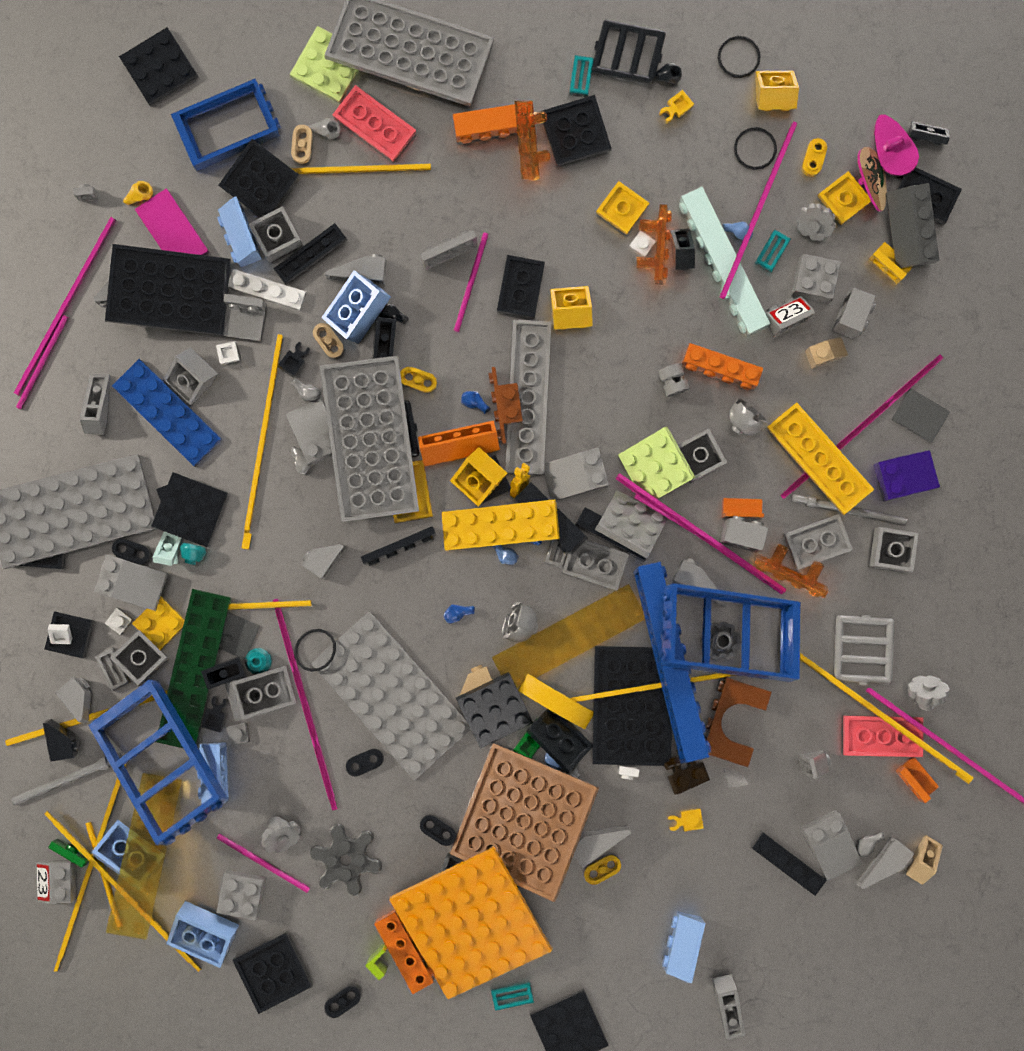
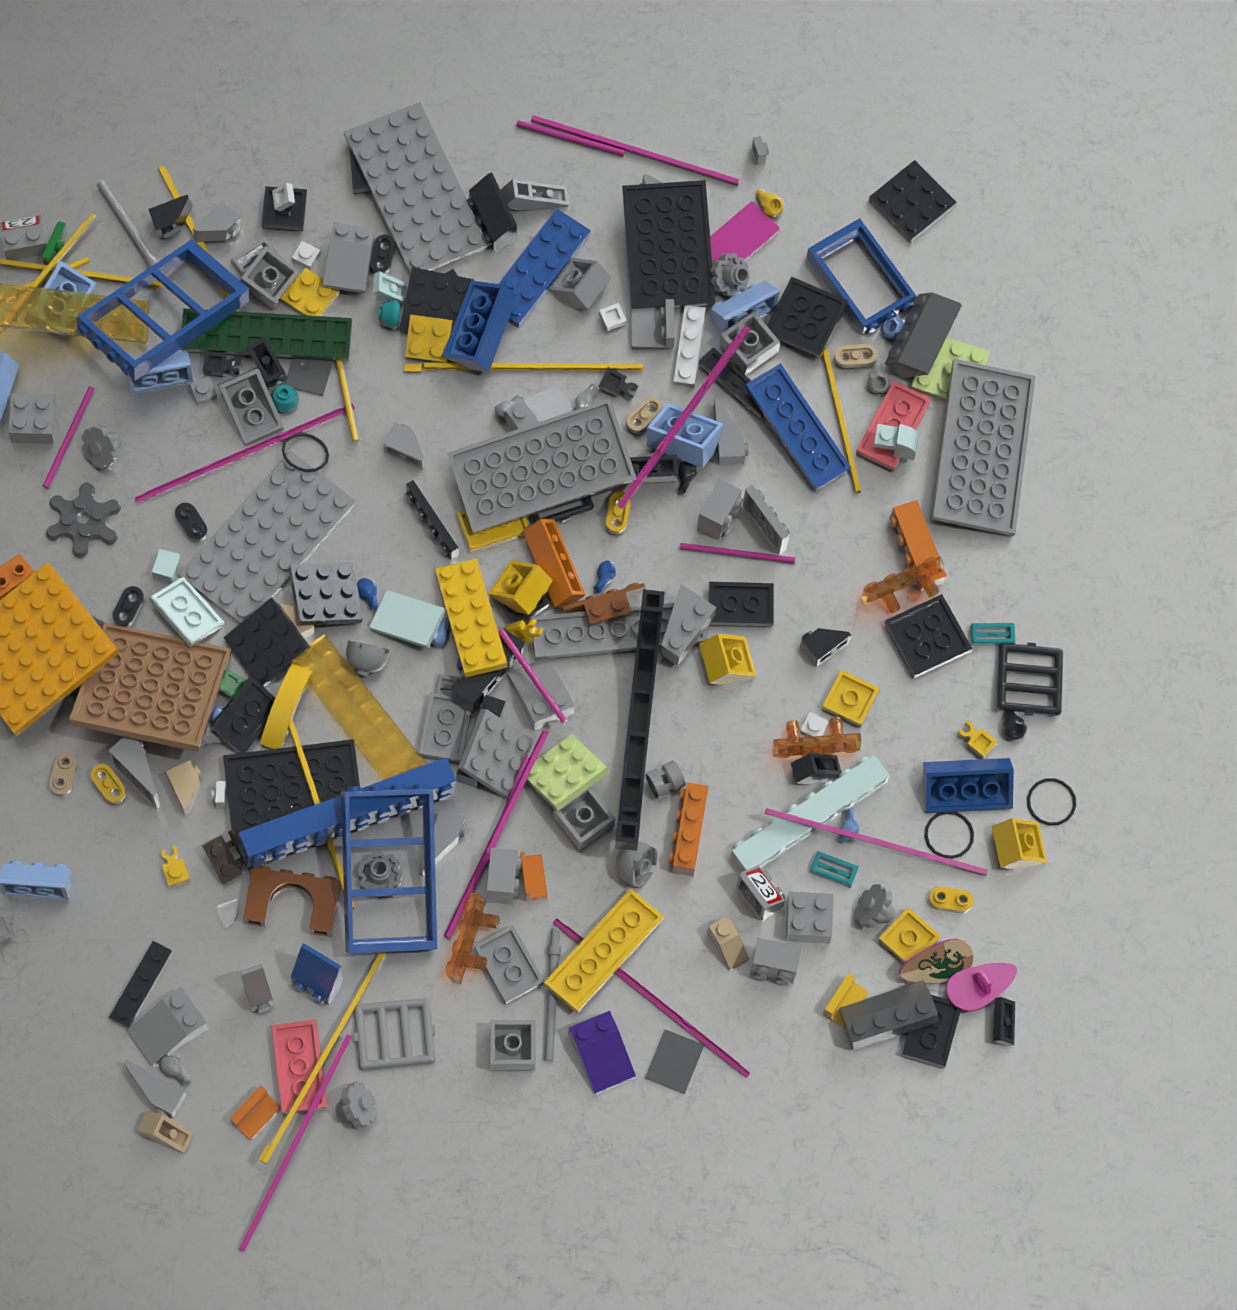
camera: 75 degrees right, 15 degrees down
none -> tan plate [49,752,78,797]
none -> light aqua tile [149,577,225,647]
none -> light aqua panel [152,549,180,584]
none -> tan slope [166,761,202,815]
none -> plate [288,562,363,625]
none -> blue slope [291,943,344,1005]
none -> light aqua tile [369,590,446,648]
none -> yellow plate [405,315,453,362]
none -> blue slope [443,280,517,372]
none -> black slope [467,172,517,251]
none -> dark pink axle [498,629,567,724]
none -> black arch [615,589,665,851]
none -> dark pink piece [618,325,750,509]
none -> light grey wedge [660,584,717,666]
none -> light grey brick [697,479,743,541]
none -> light grey plant [711,253,749,296]
none -> blue plate [745,363,851,491]
none -> black slope [800,628,851,667]
none -> light aqua brick [874,424,919,460]
none -> medium blue animal [882,317,905,339]
none -> dark grey slope [885,292,962,378]
none -> blue slope [923,758,1014,813]

